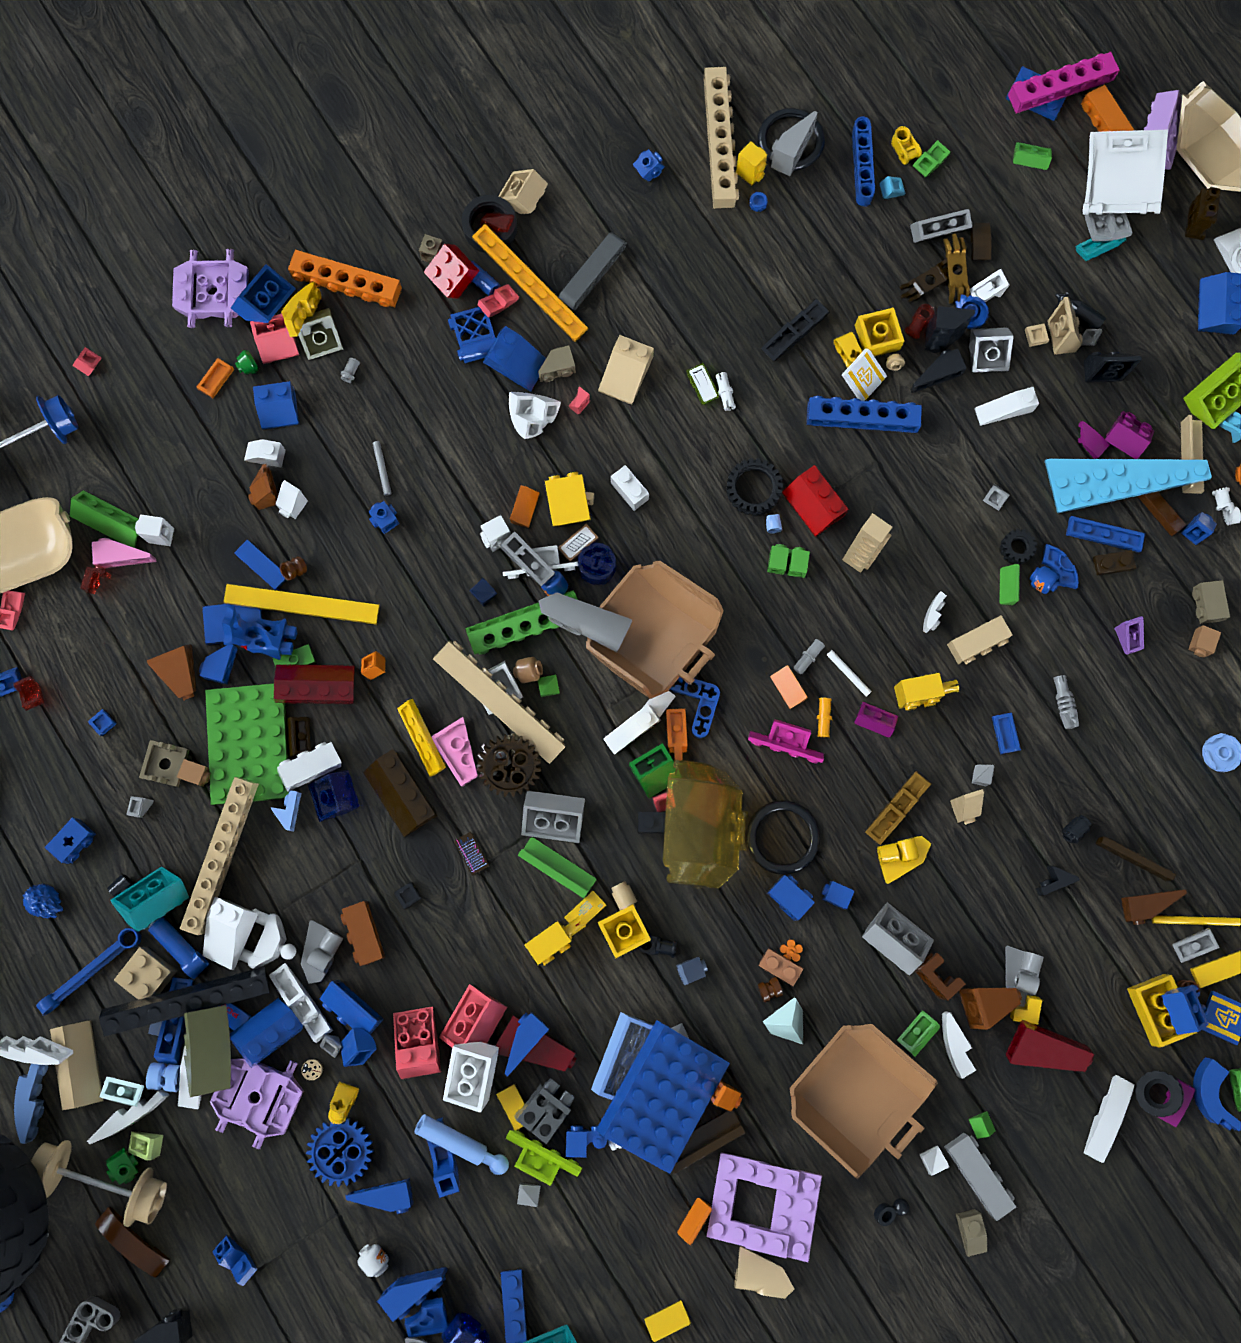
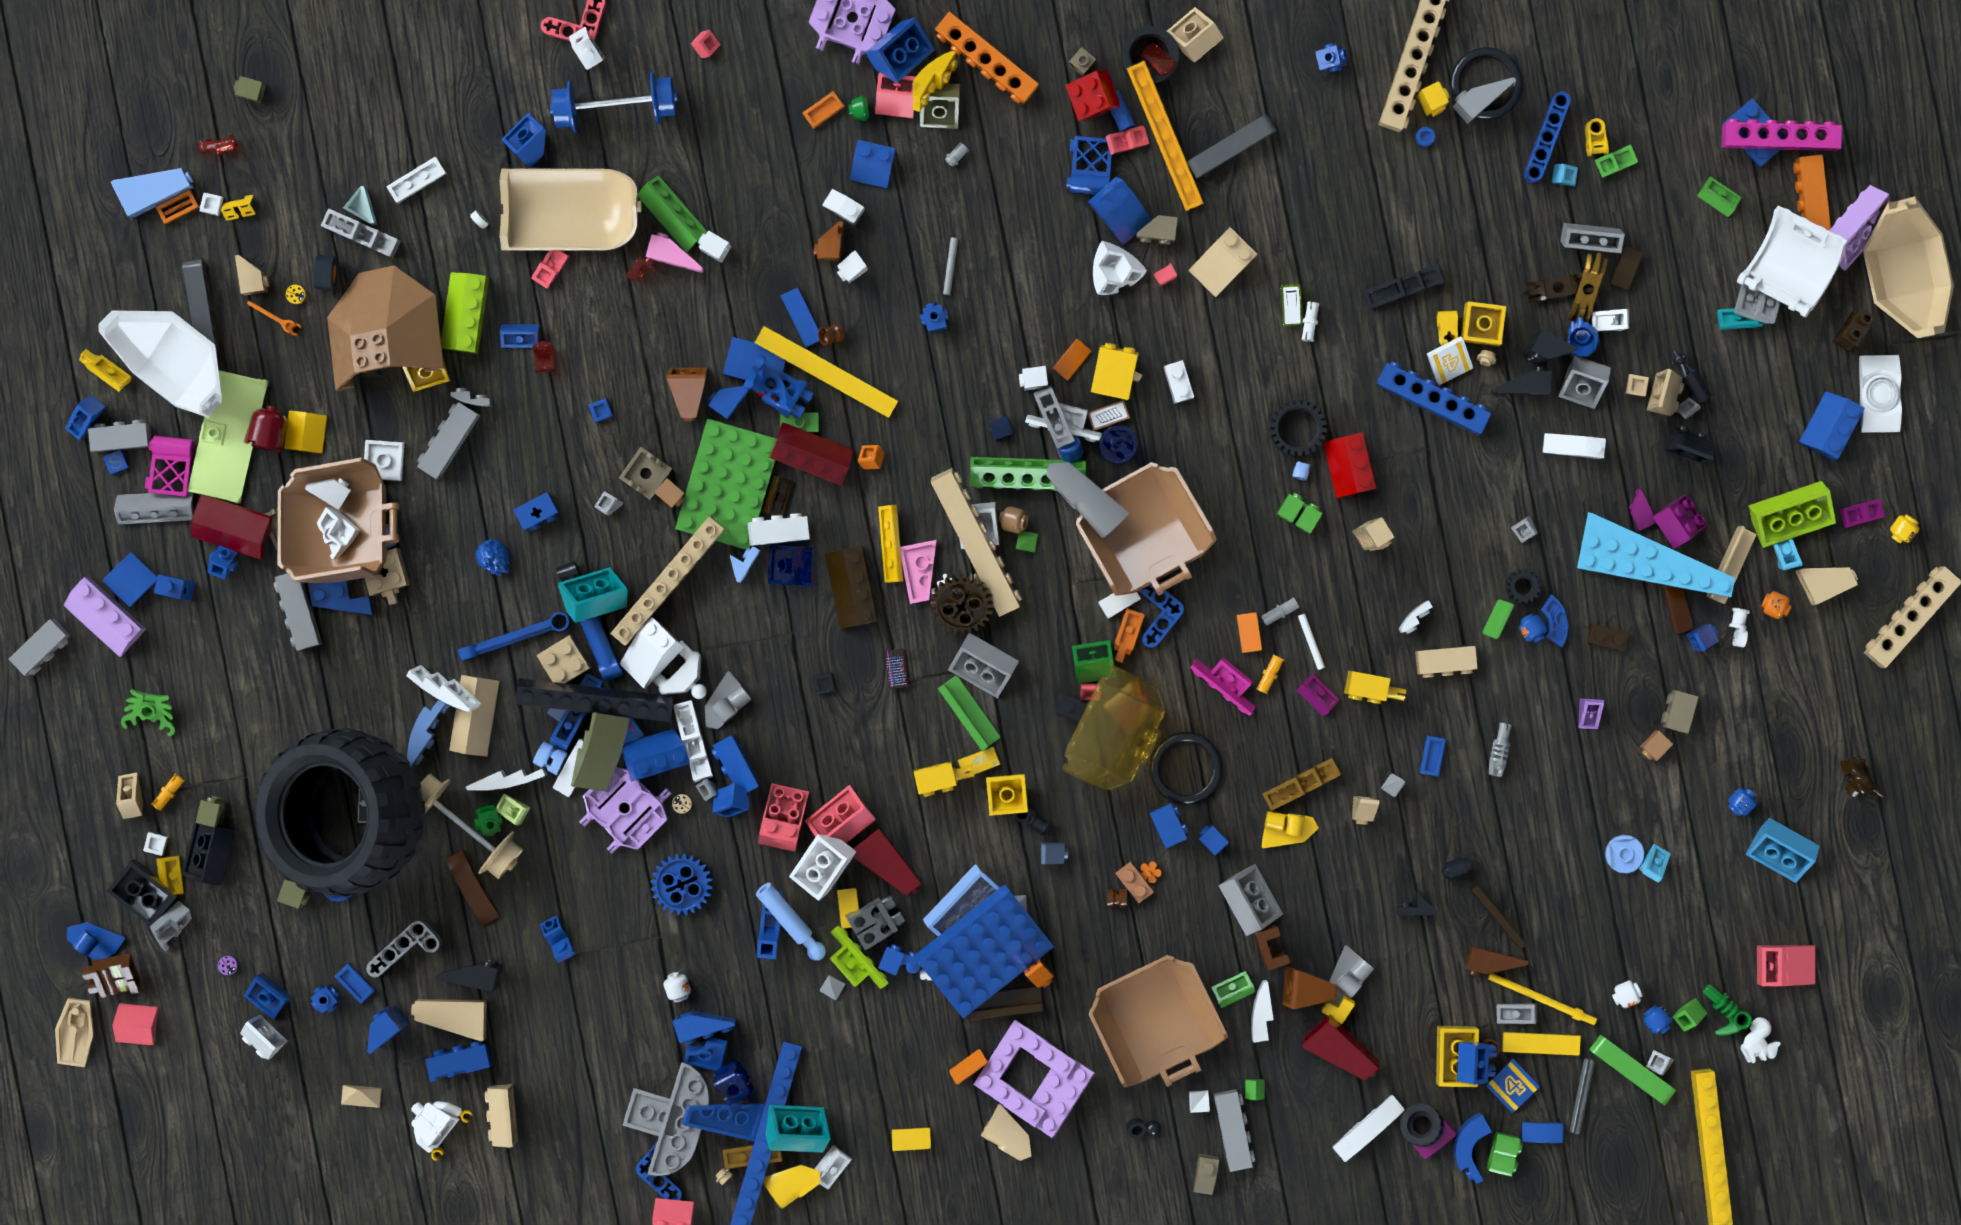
camera: 25 degrees right, 10 degrees up
light aqua slope [100,1077,144,1107] -> none
yellow piece [328,1082,359,1124] -> none
dark orange brick [340,901,386,966] -> none
blue slope [346,1179,414,1214] -> none
blue slope [505,1012,550,1077] -> none
white slope [604,704,661,755] -> none
tan brick [611,881,637,910] -> none
light aqua slope [763,997,804,1045] -> none
clear red connector [904,304,934,339] -> none
blue tile [1066,516,1145,553] -> none

